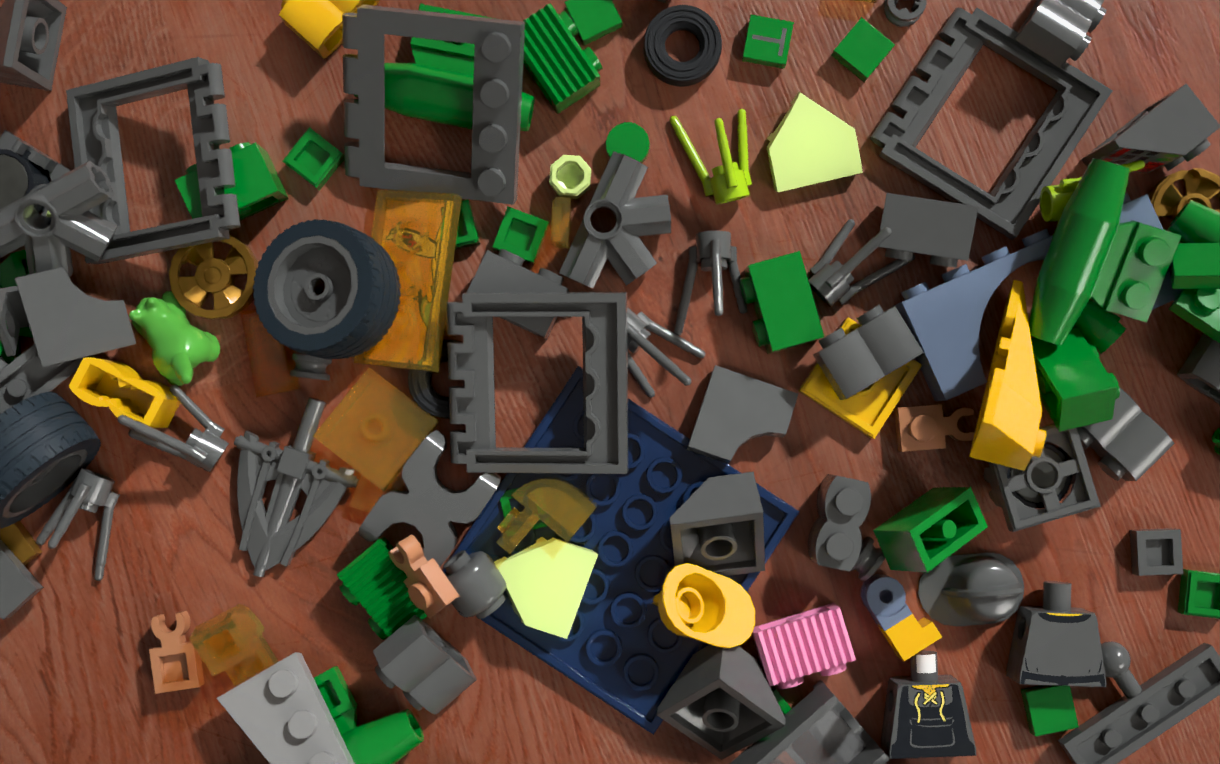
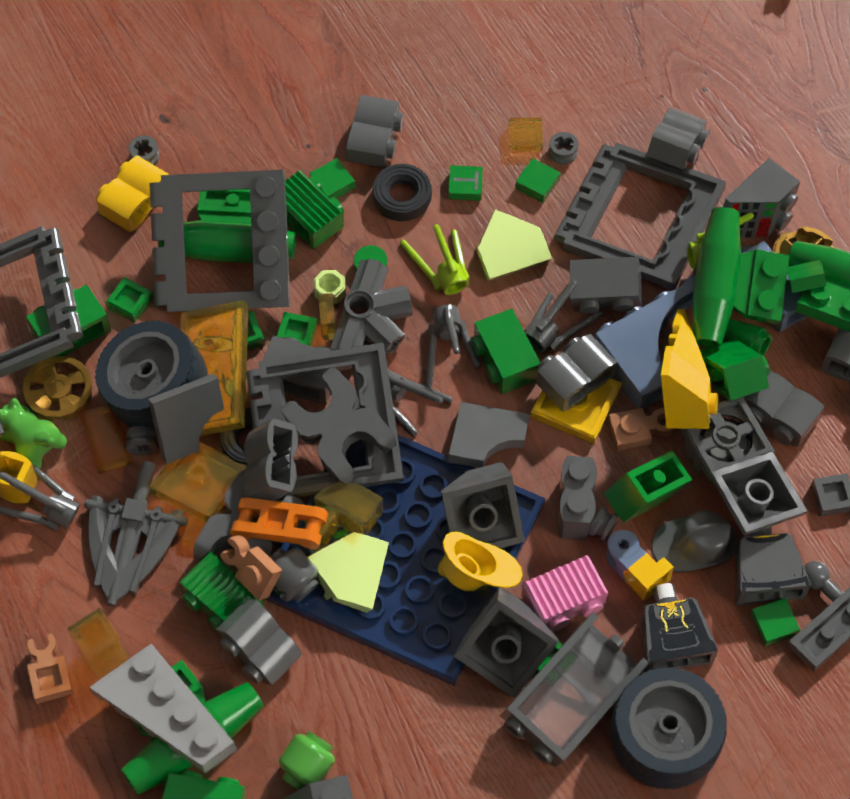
camera: 15 degrees left, 25 degrees down
none -> dark grey tile [148,374,224,464]
none -> orange plate [230,498,328,549]
none -> dark grey brick [243,418,298,501]
none -> dark grey piece [280,367,397,487]
none -> dark grey slope [710,452,807,536]

